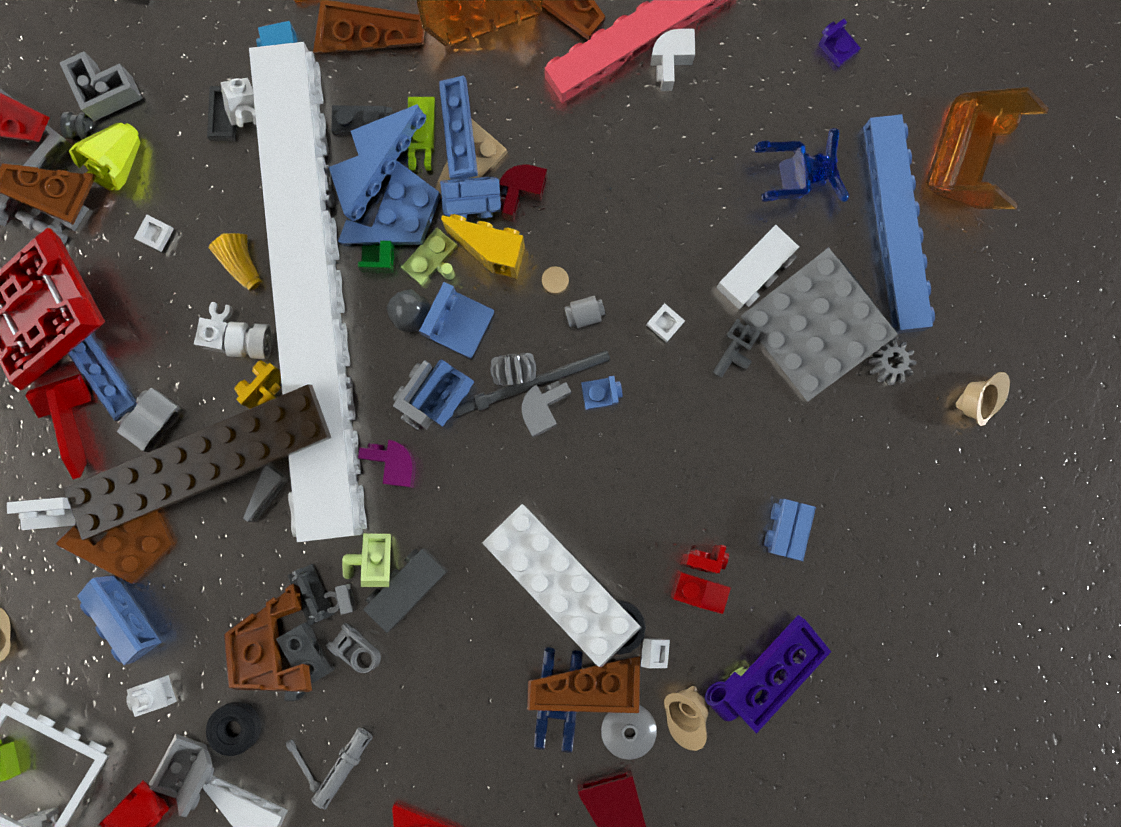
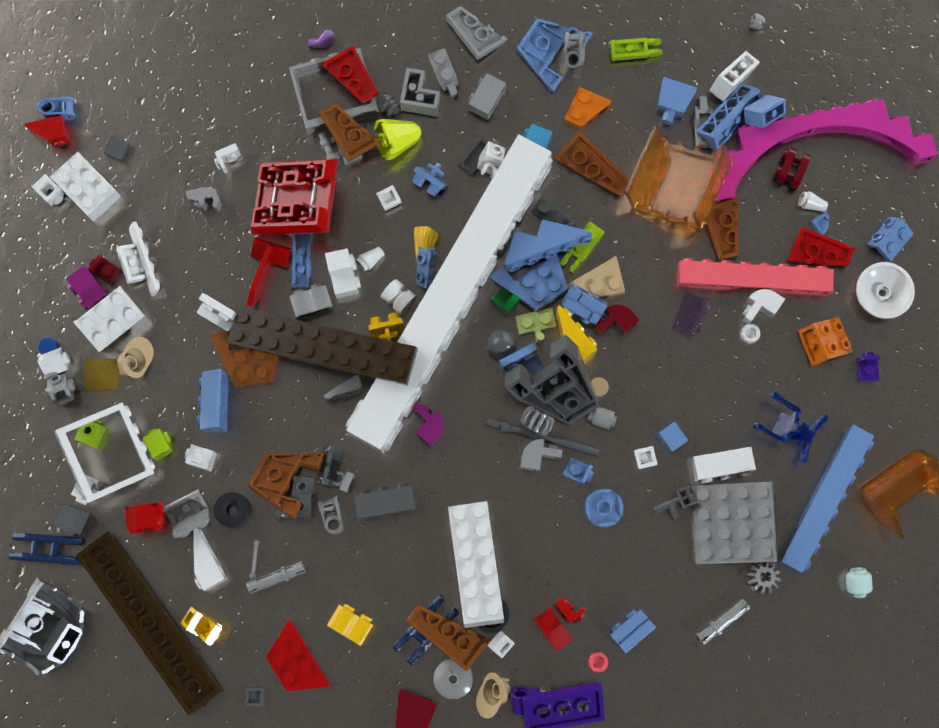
camera: 40 degrees right, 5 degrees down
white brick [194,302,233,353] -> none
yellowish green plate [342,533,391,587] -> none
light grey bracket [393,360,433,430] -> none
medium blue bracket [410,359,474,427] -> none
medium blue tile [439,75,478,180] -> none
tan piece [956,372,1010,426] -> none
none -> lime brick [142,428,174,460]
none -> white brick [325,249,361,299]
none -> yellow brick [327,603,373,646]
none -> white cone [356,246,385,272]
none -> medium blue hips [412,163,448,196]
none -> medium blue hinge [415,247,437,289]
none -> light grey hinge [428,48,459,100]
none -> light grey brick [467,73,506,120]
none -> dark grey wedge [505,334,600,425]
none -> medium blue tile [585,489,624,528]
none -> coral tile [588,652,609,673]
none -> medium blue panel [657,422,688,454]
none -> clear purple bracket [672,292,710,336]
none -> light grey pin [696,599,750,646]
none -> white tile [740,324,760,344]
none -> orange bracket [798,317,853,366]
none -> light aqua head [845,567,873,598]

